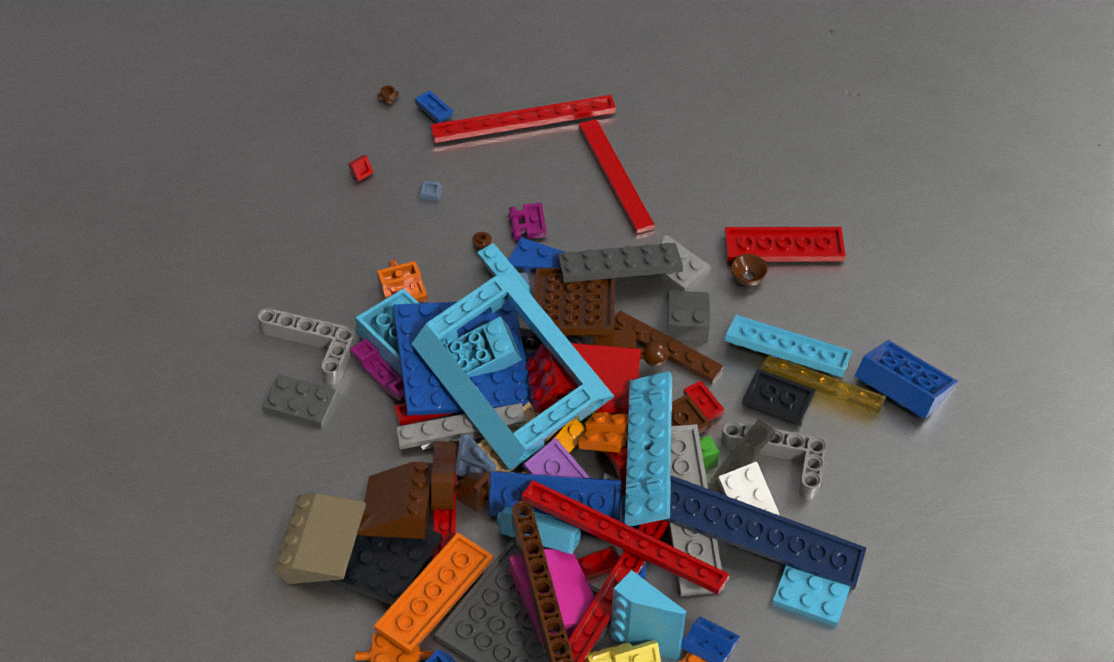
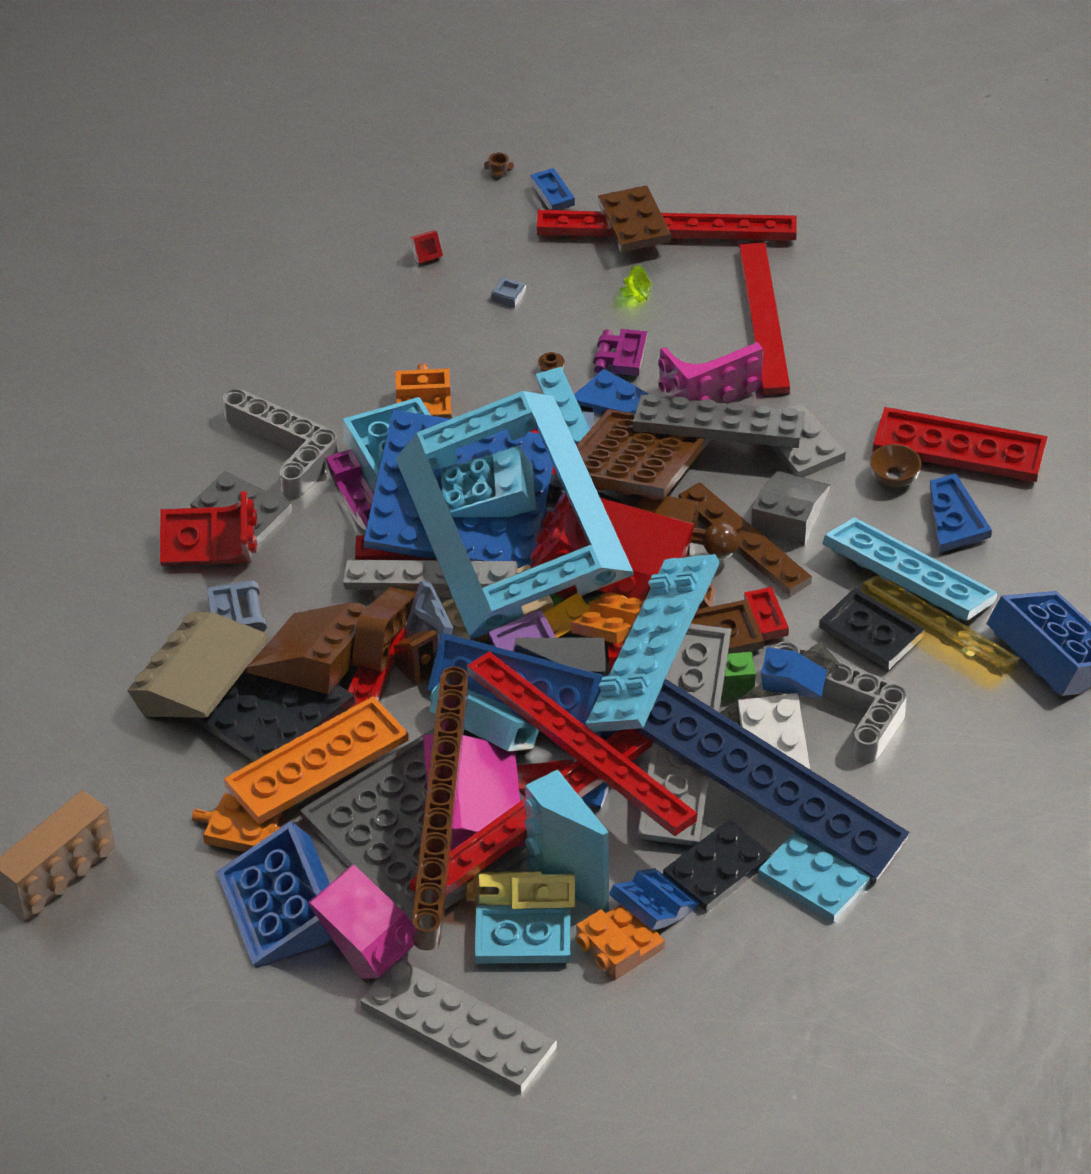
camera: 20 degrees right, 5 degrees down
none -> red bracket [160,491,257,566]
none -> sand blue plate [207,581,267,632]
none -> dark grey slope [513,638,606,675]
none -> reddish brown plate [598,185,671,252]
none -> clear neon green tile [620,264,654,303]
none -> dark pink bracket [658,342,763,403]
none -> black plate [663,819,773,913]
none -> blue slope [761,647,827,699]
none -> blue wing [930,473,992,553]

